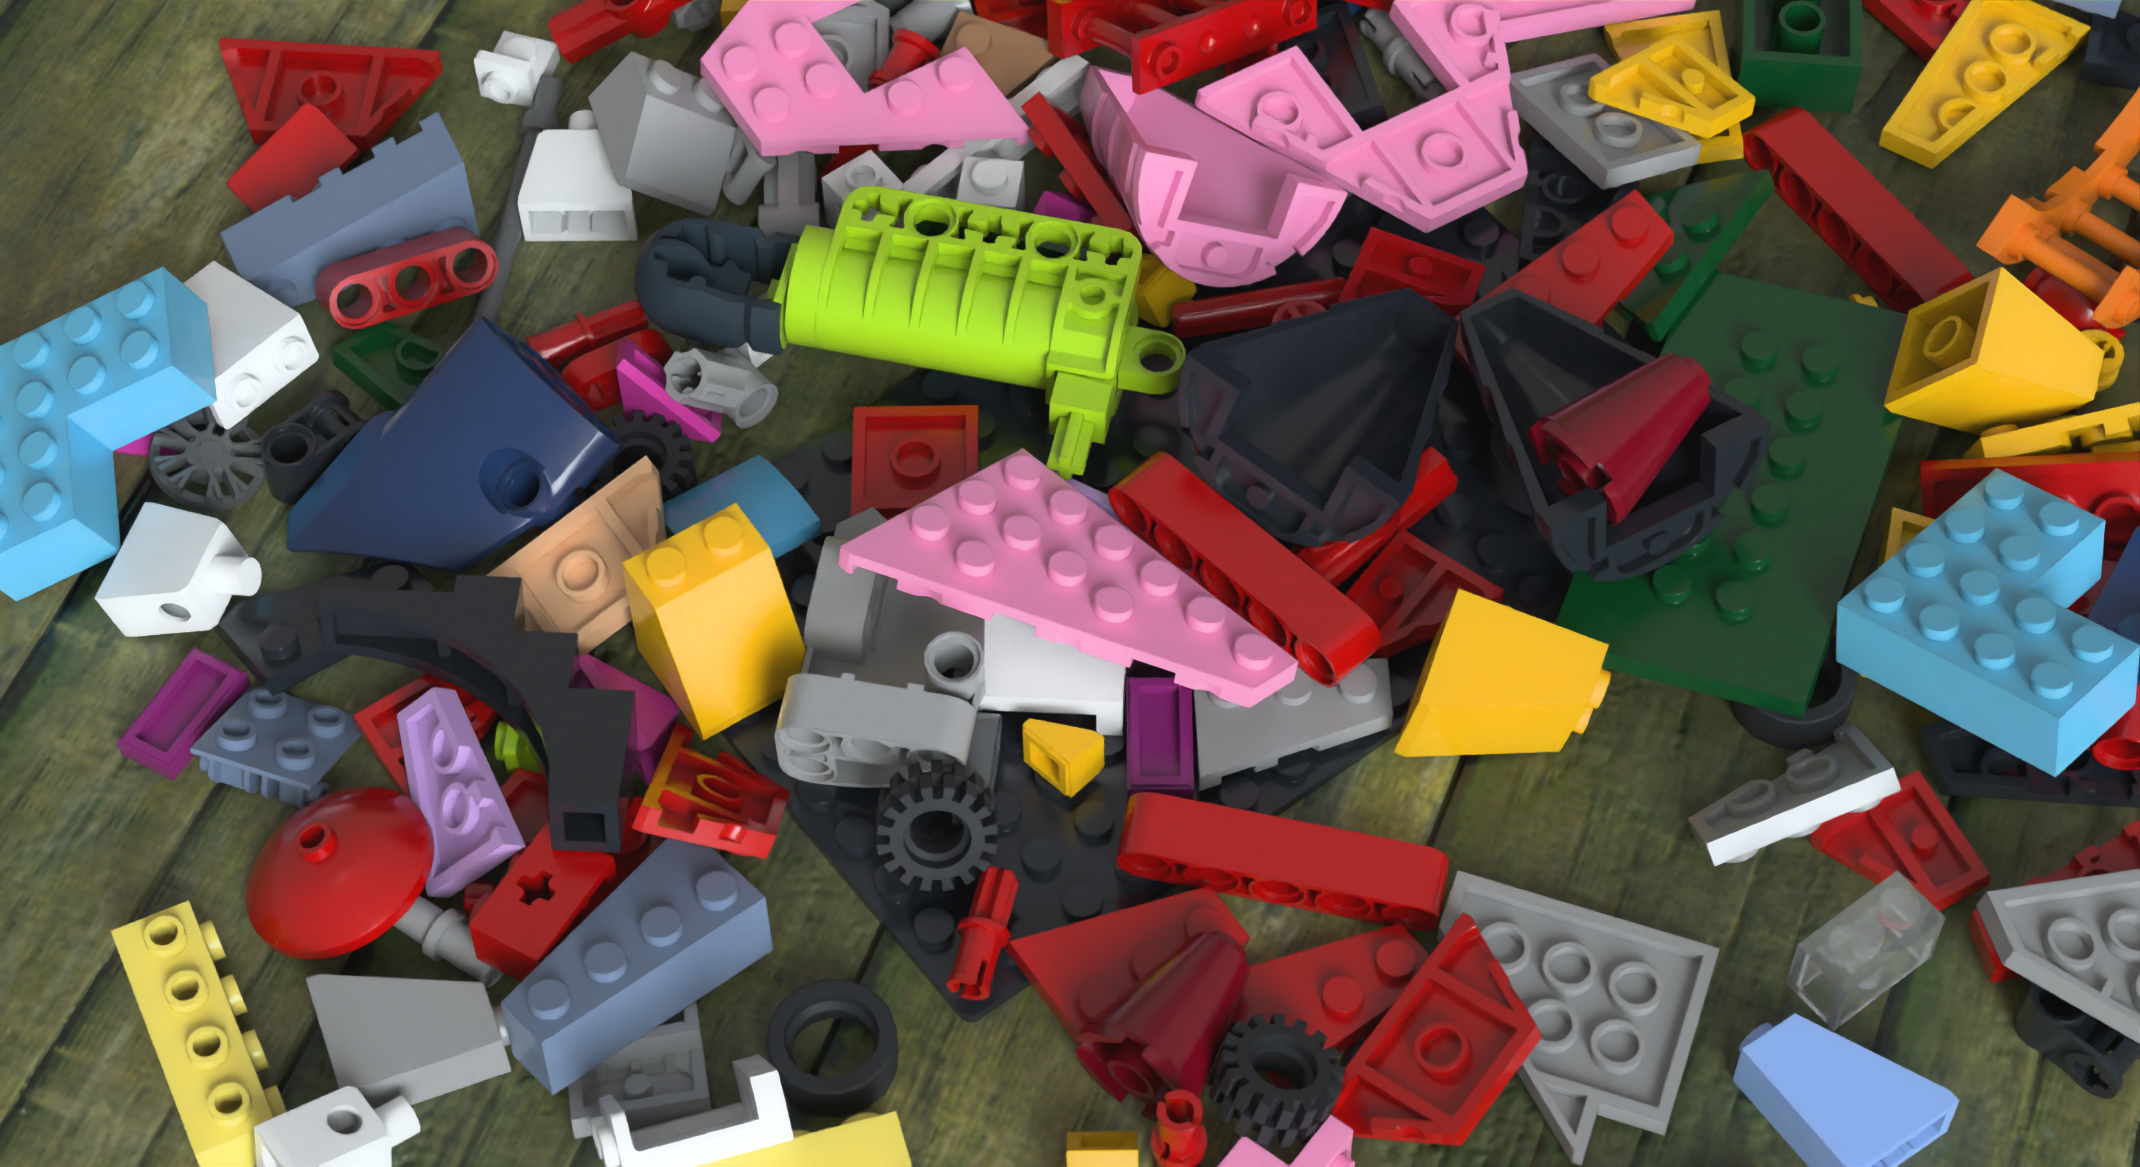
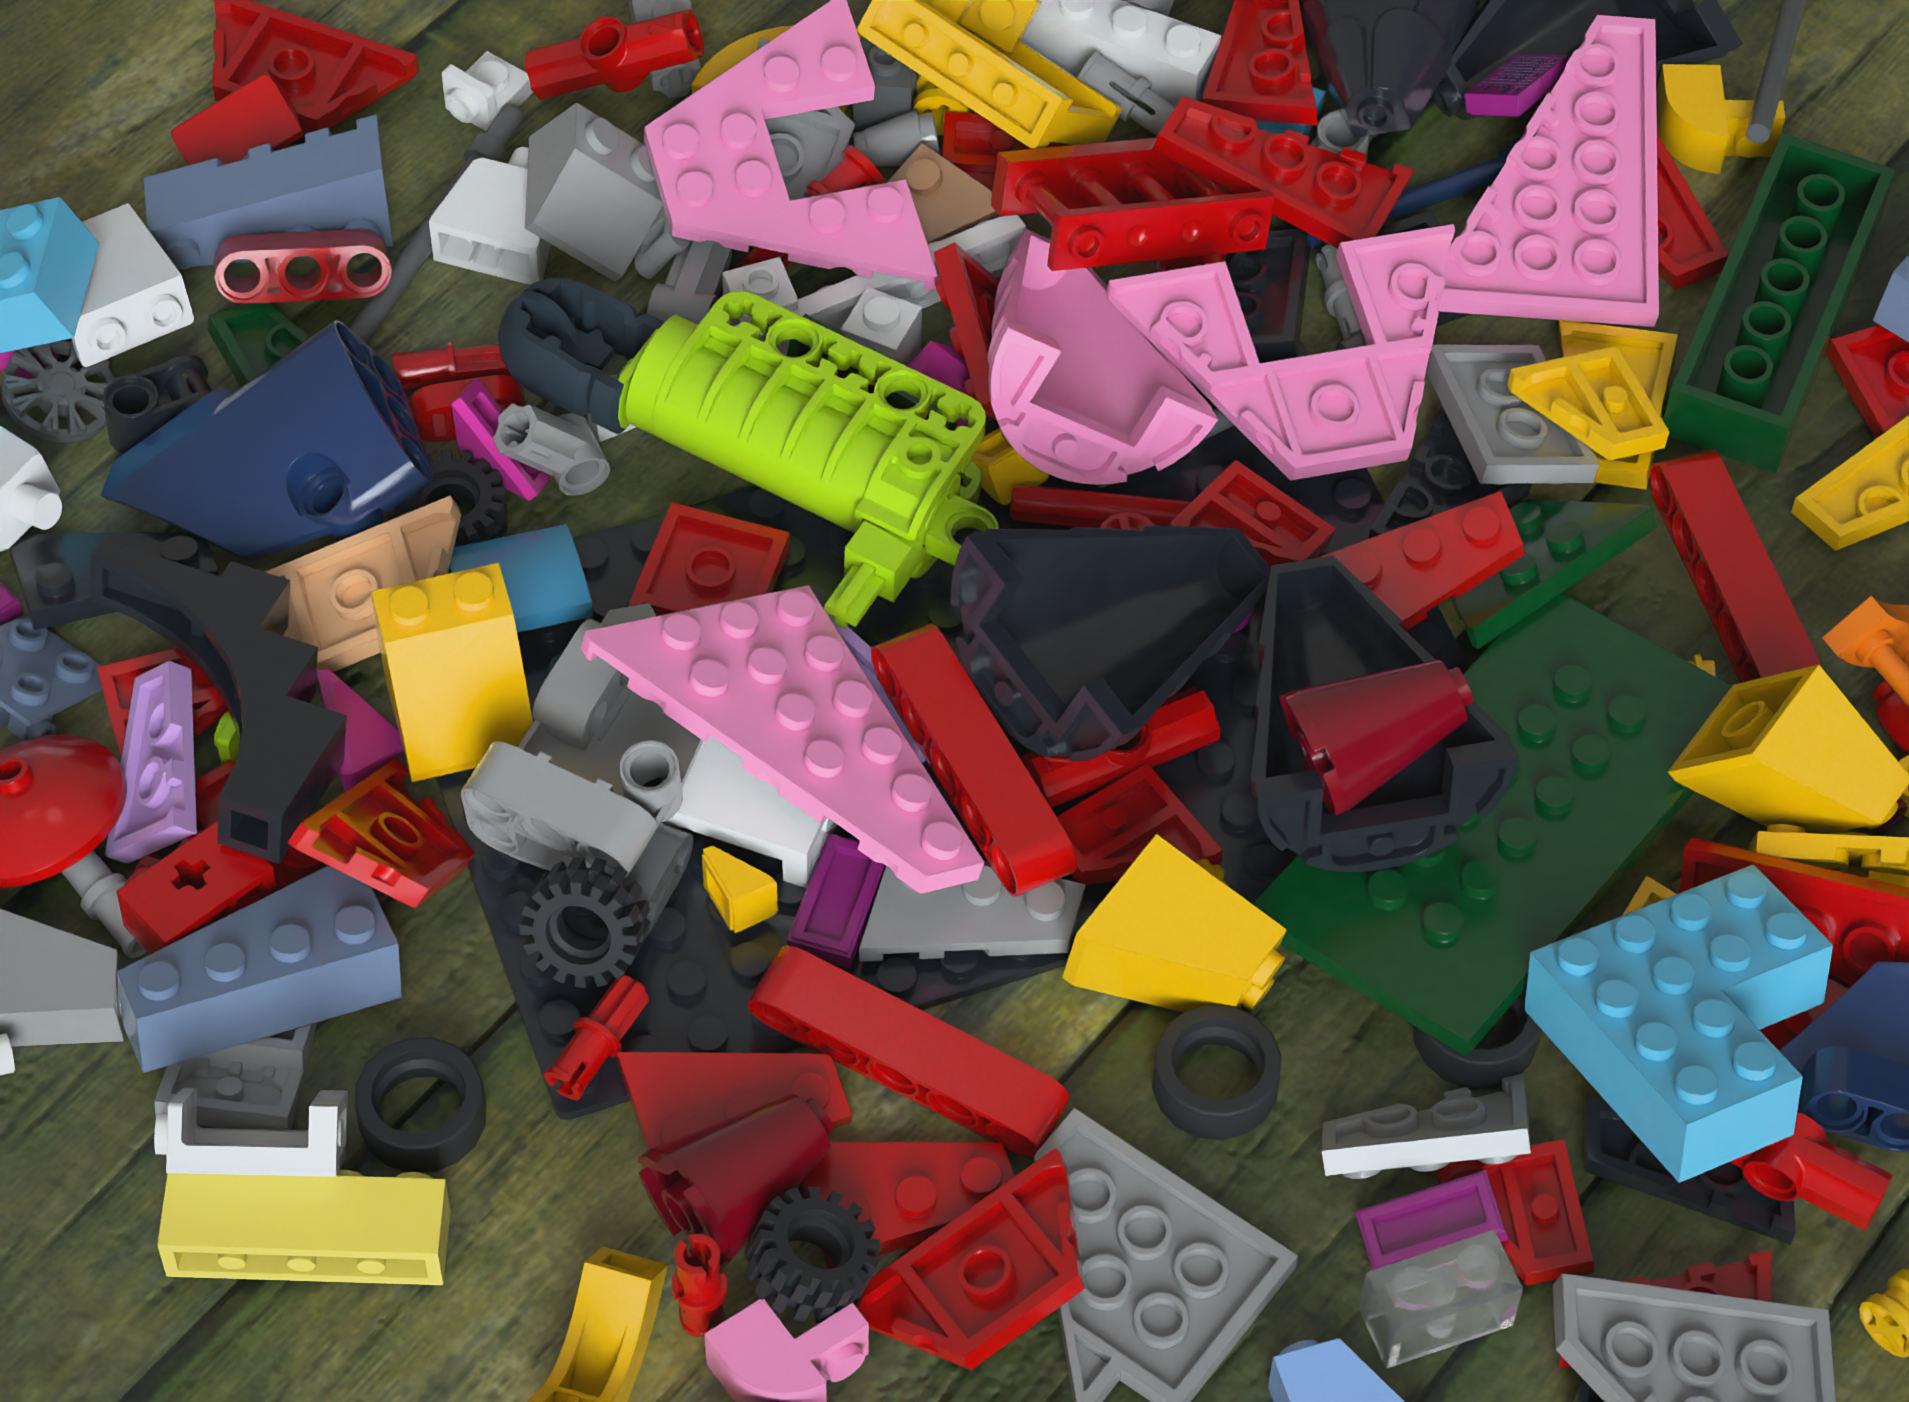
camera: 15 degrees right, 0 degrees up
none -> black tyre [1152,1005,1282,1140]
none -> magenta tile [1355,1170,1509,1281]

